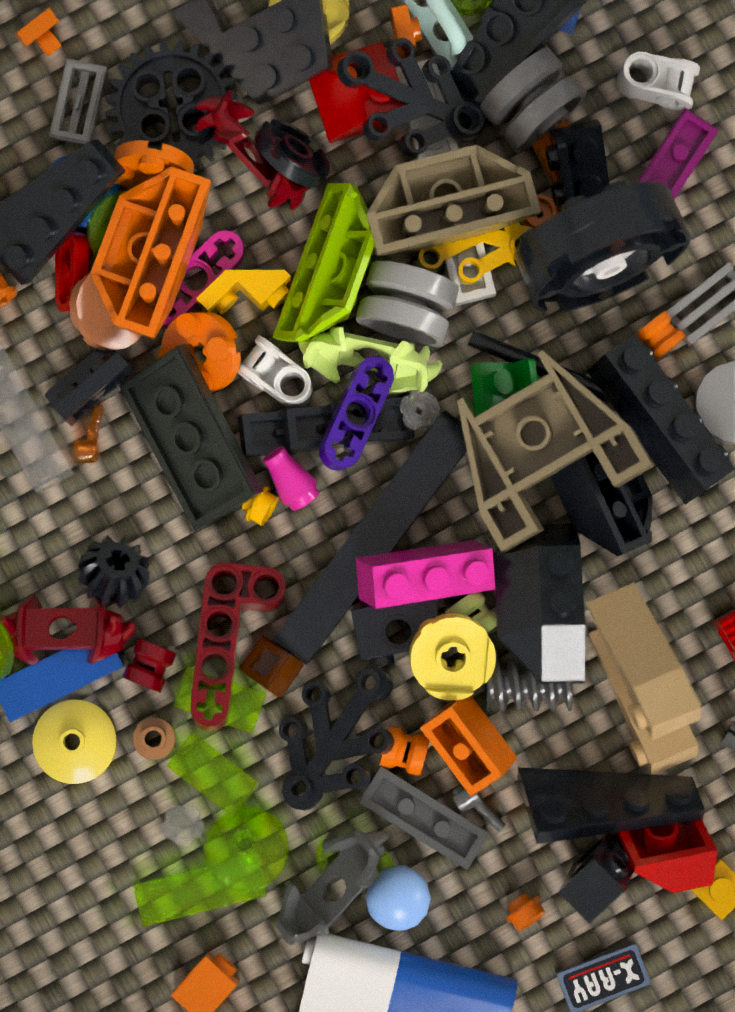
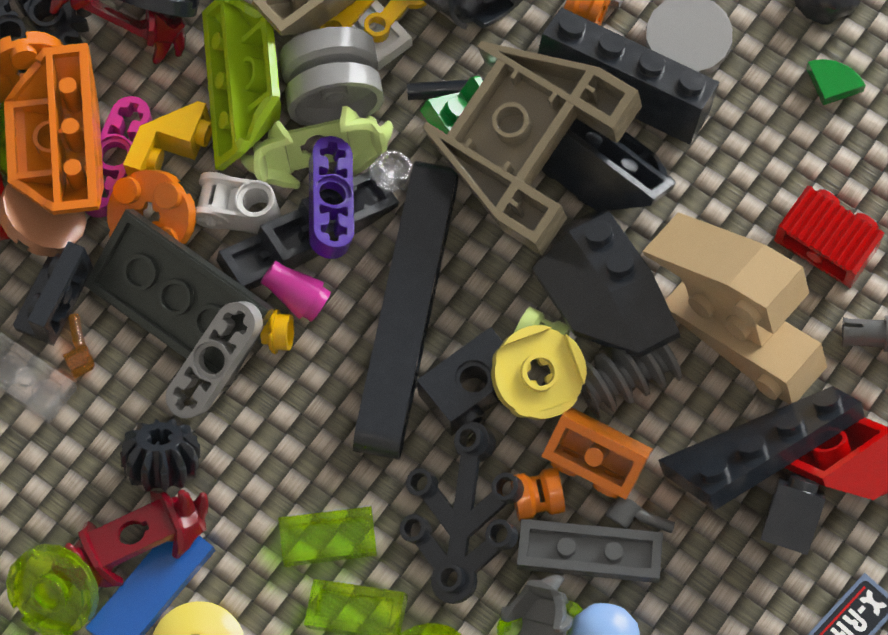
camera: 20 degrees left, 15 degrees down
dark red wheel [122,638,177,693] -> none
medium nougat plate [133,718,176,760] -> none
dark red beam [190,563,285,732] -> none
reddish brown slope [239,635,304,698] -> none
dark pink brick [355,540,495,609] -> none
orange plate [506,893,546,932] -> none
none -> light grey beam [166,301,263,418]

